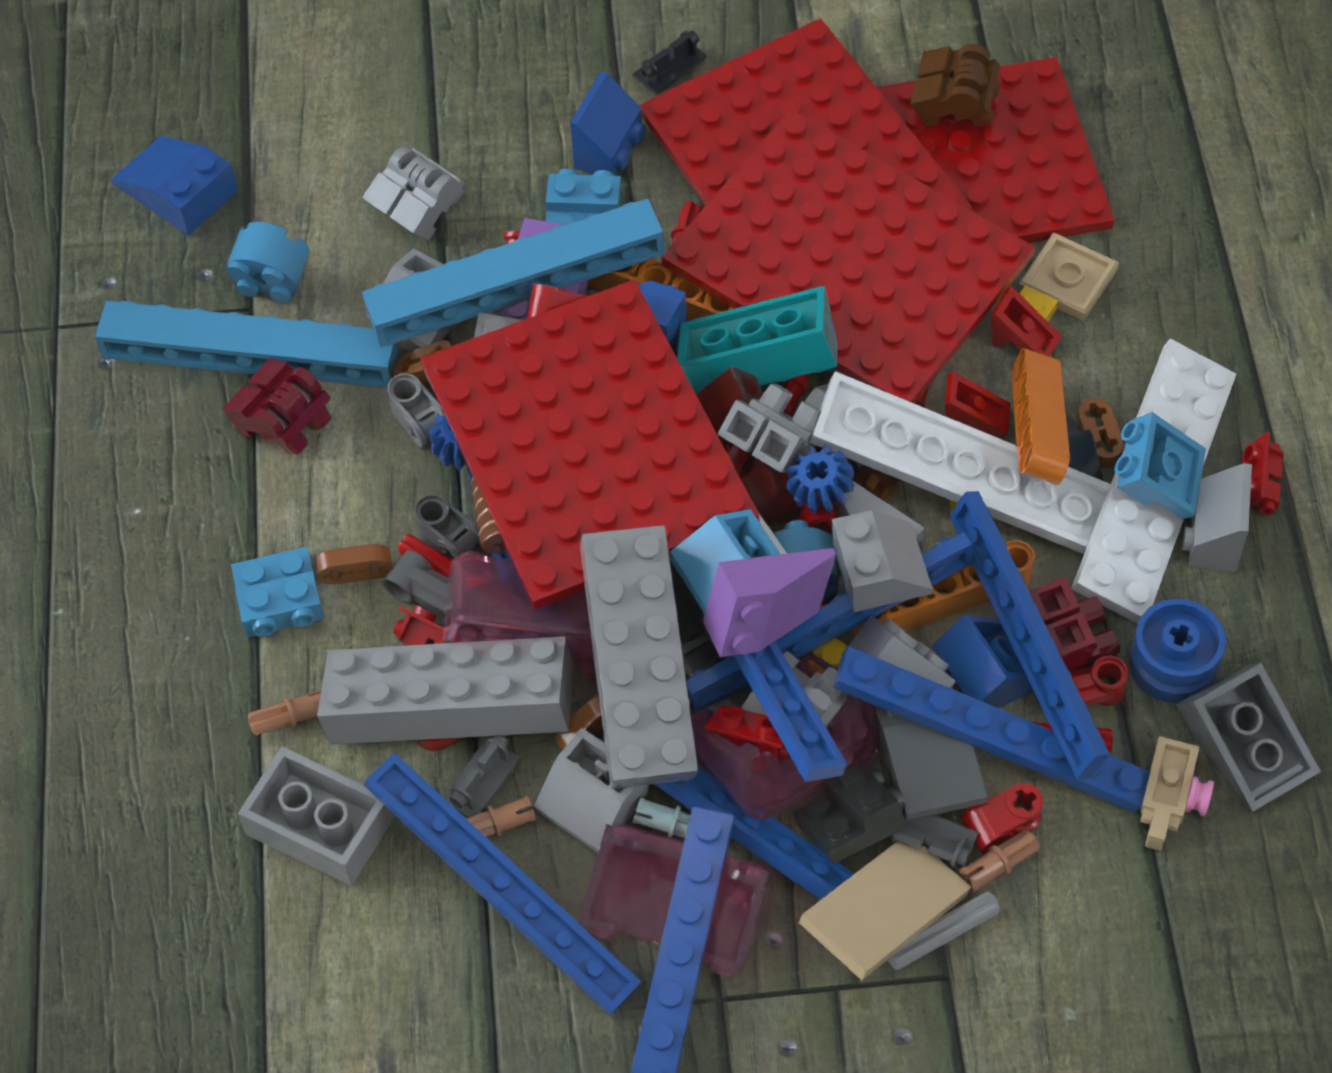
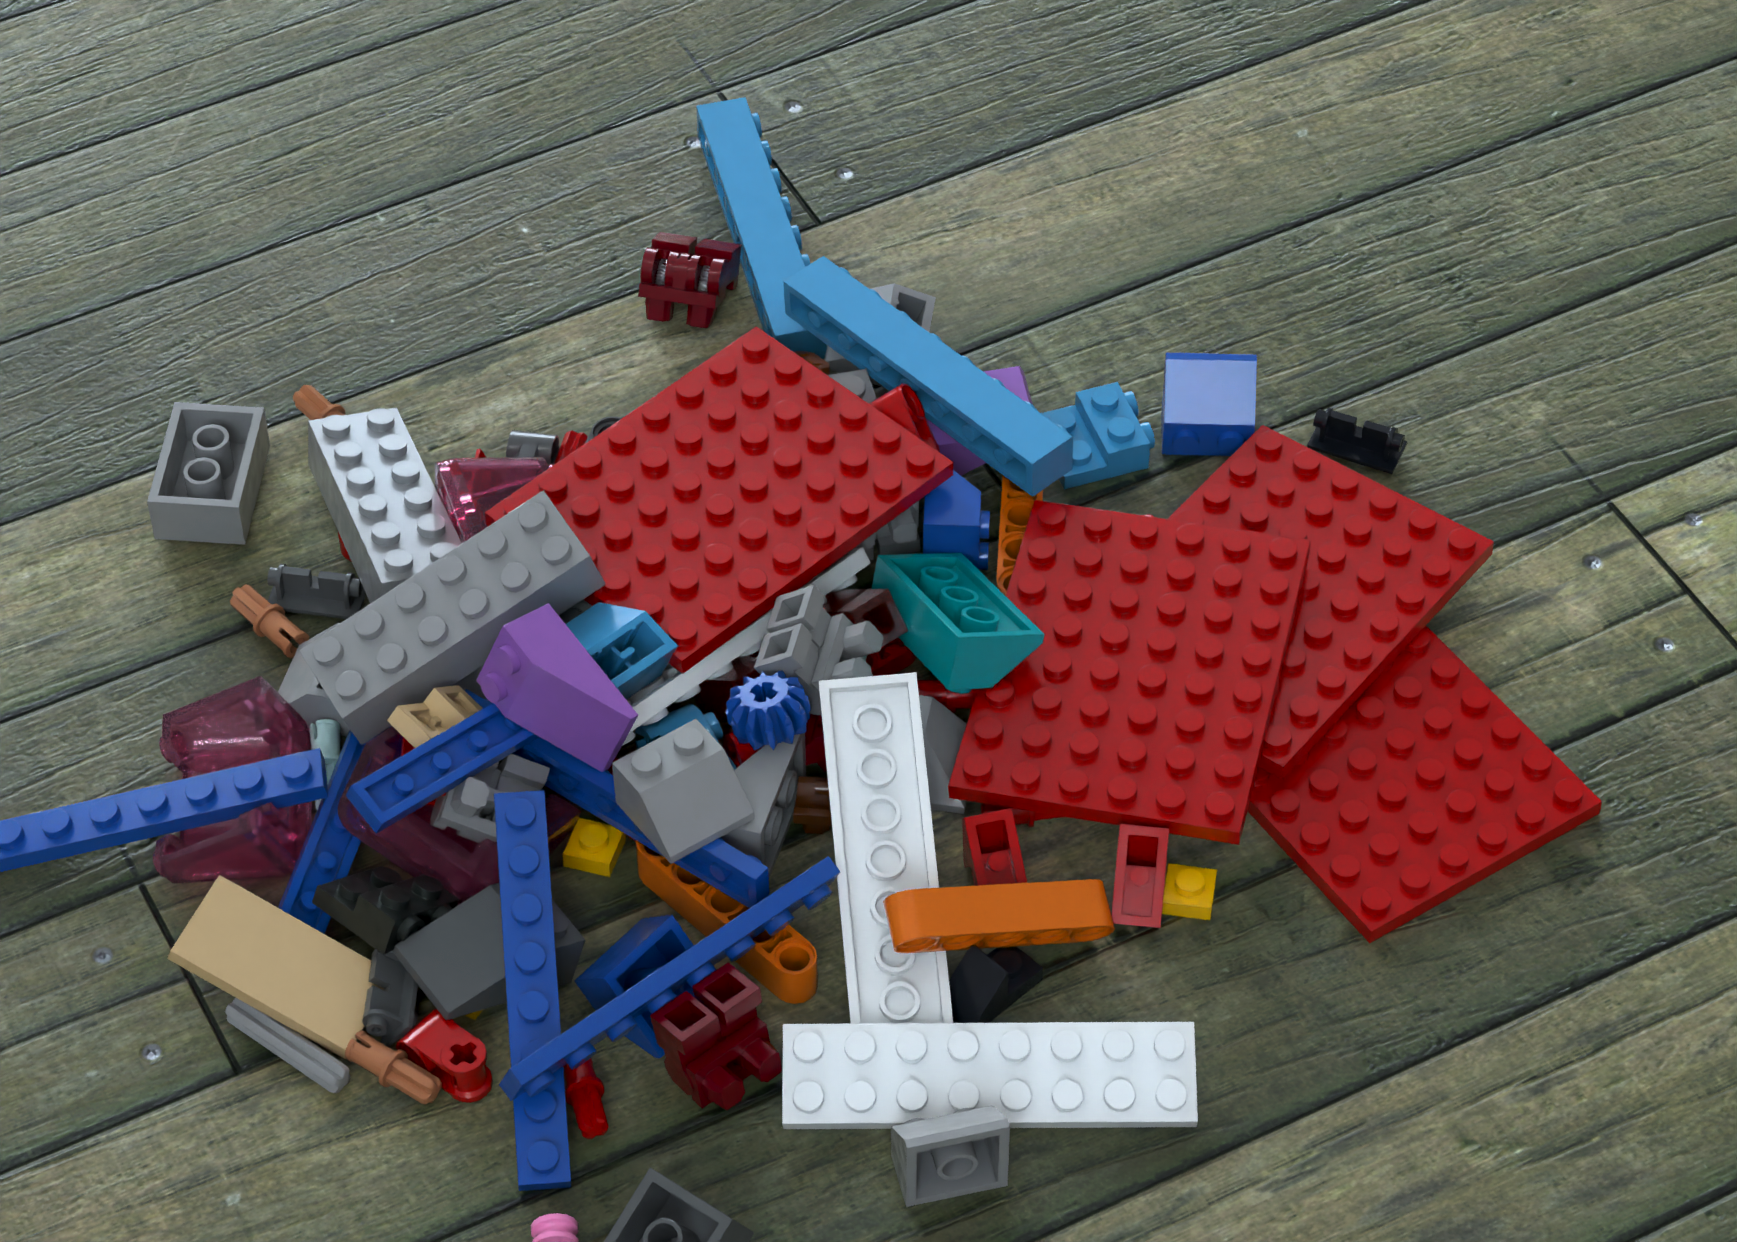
camera: 65 degrees right, 10 degrees down
blue slope [111,136,238,236] -> none
dark azure brick [226,222,310,304] -> none
dark azure plate [231,546,324,638] -> none
dark orange beam [316,544,392,584] -> none
light grey hips [362,146,465,241] -> none
blue plate [364,752,641,1016] -> none
light grey slope [842,615,955,688] -> none
reddish brown hips [910,44,1001,127] -> none
tan tile [1018,232,1119,321] -> none
red piece [1070,656,1128,706] -> none
dark orange beam [1076,398,1124,468] -> none
dark azure plate [1115,412,1206,519] -> none
blue wheel [1129,598,1226,704] -> none
tan hinge [1140,736,1200,851] -> none
red hinge [1242,432,1284,516] -> none
none -> tan slope [387,685,483,748]

